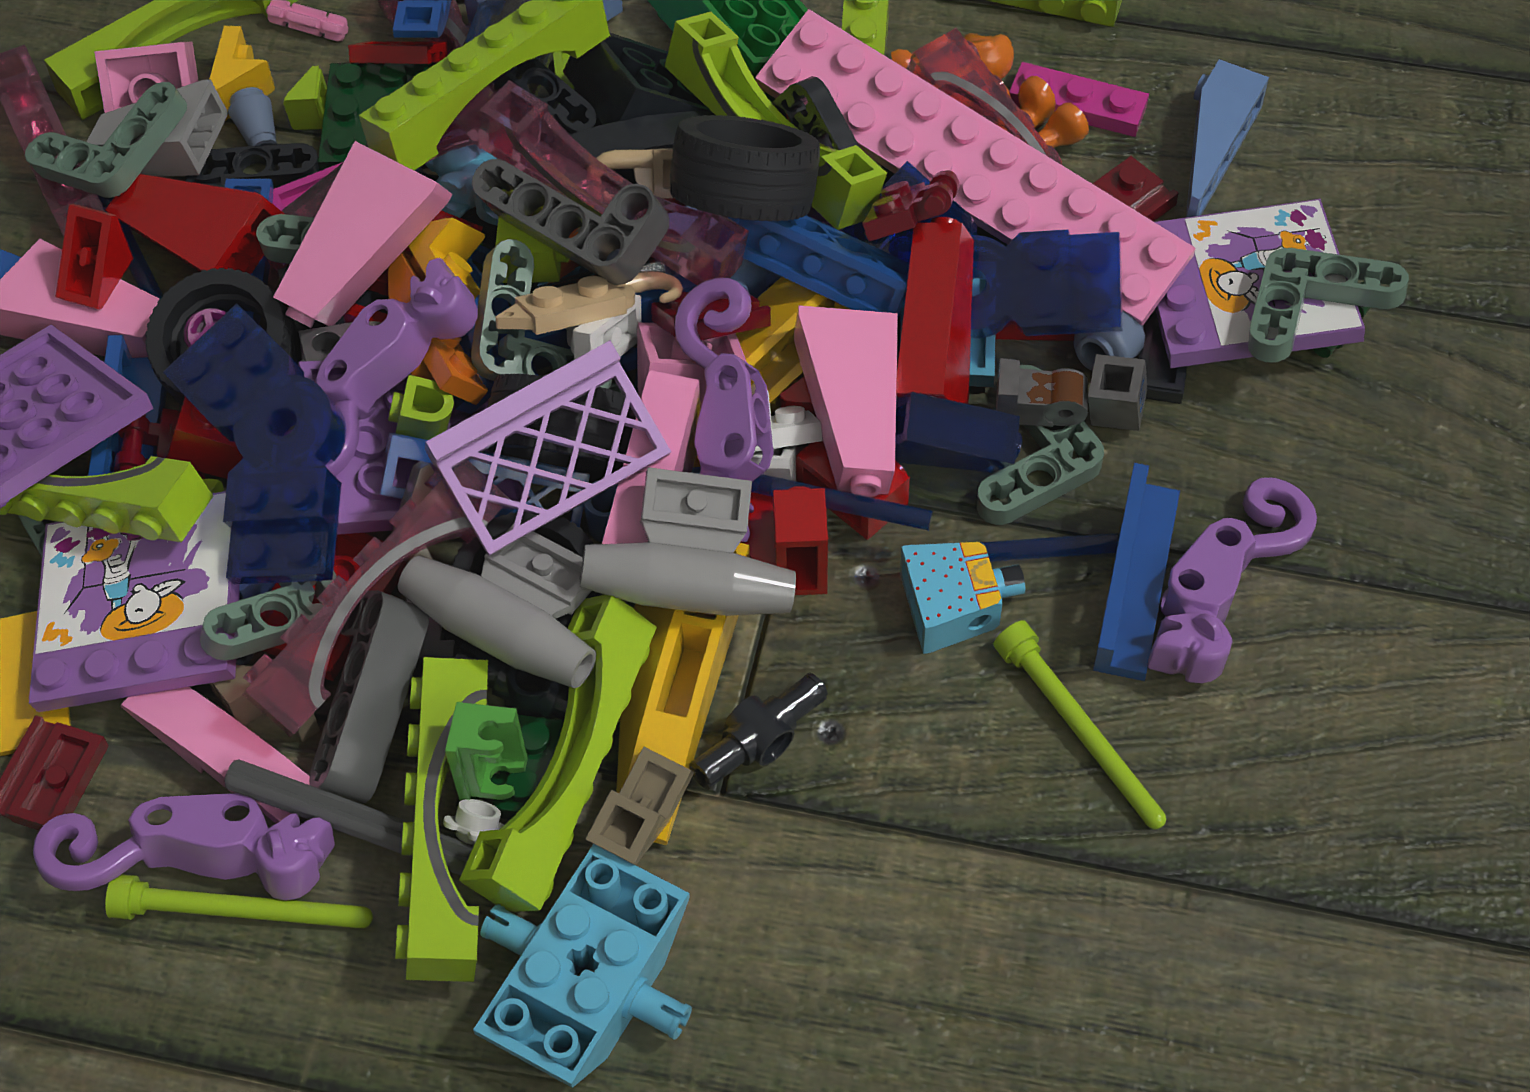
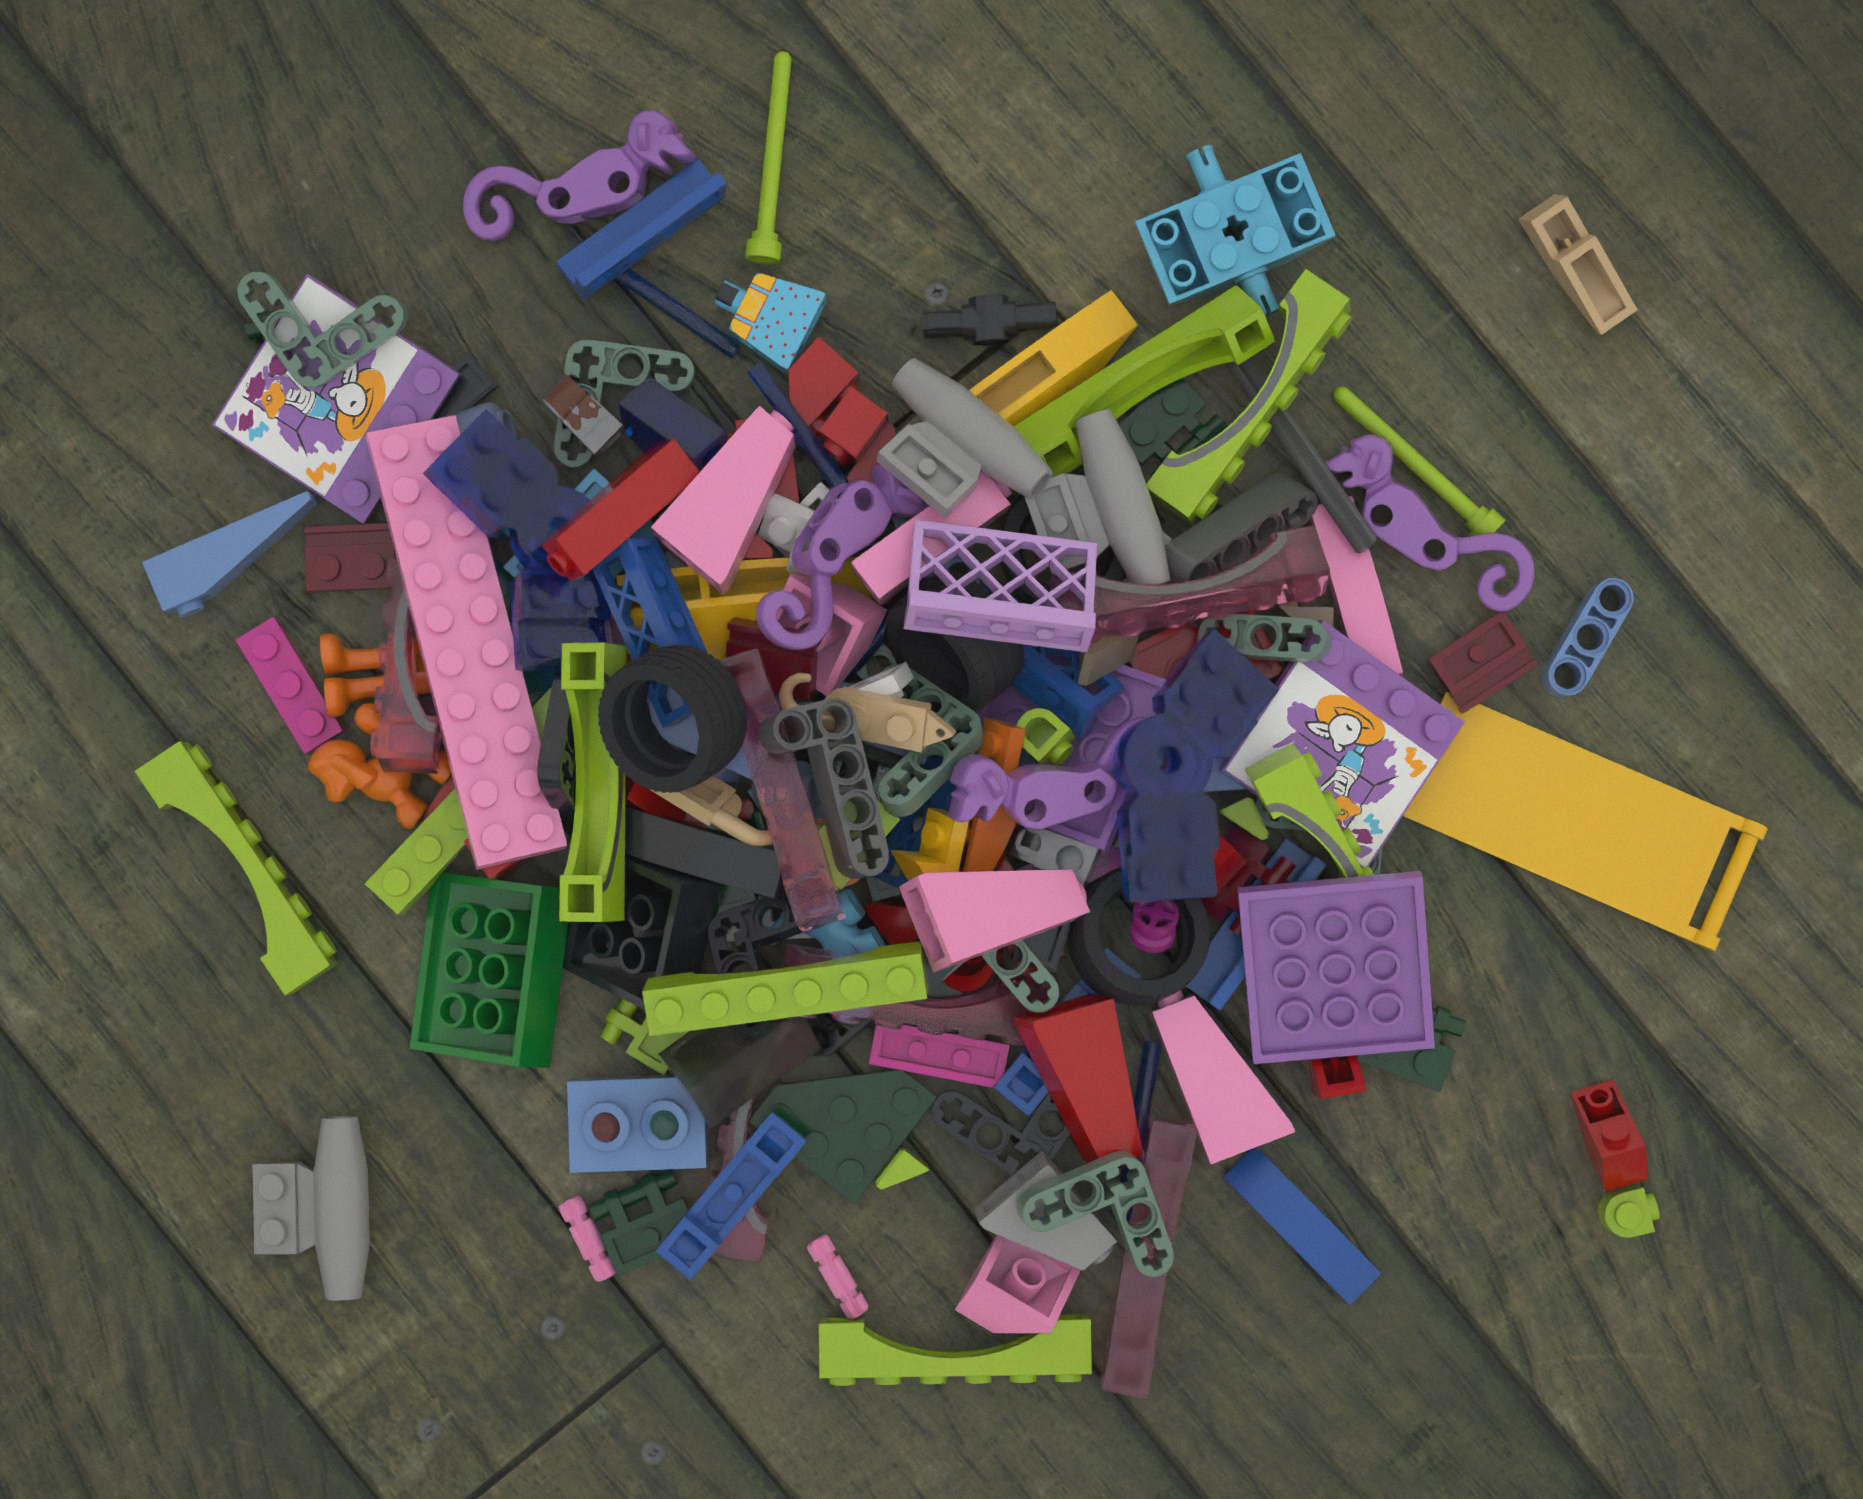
camera: 145 degrees left, 30 degrees up
red slope [55,204,133,309] -> none
yellow slope [209,26,275,121] -> none
sand blue cone [228,87,277,146] -> none
red tile [348,41,448,64] -> none
white plate [443,799,504,845] -> none
bright green hinge [445,702,528,800] -> none
dark tan slope [586,746,694,865] -> none
dark red plate [862,170,960,241] -> none
flat silver brick [1088,354,1147,431] -> none
none -> red slope [788,337,860,444]

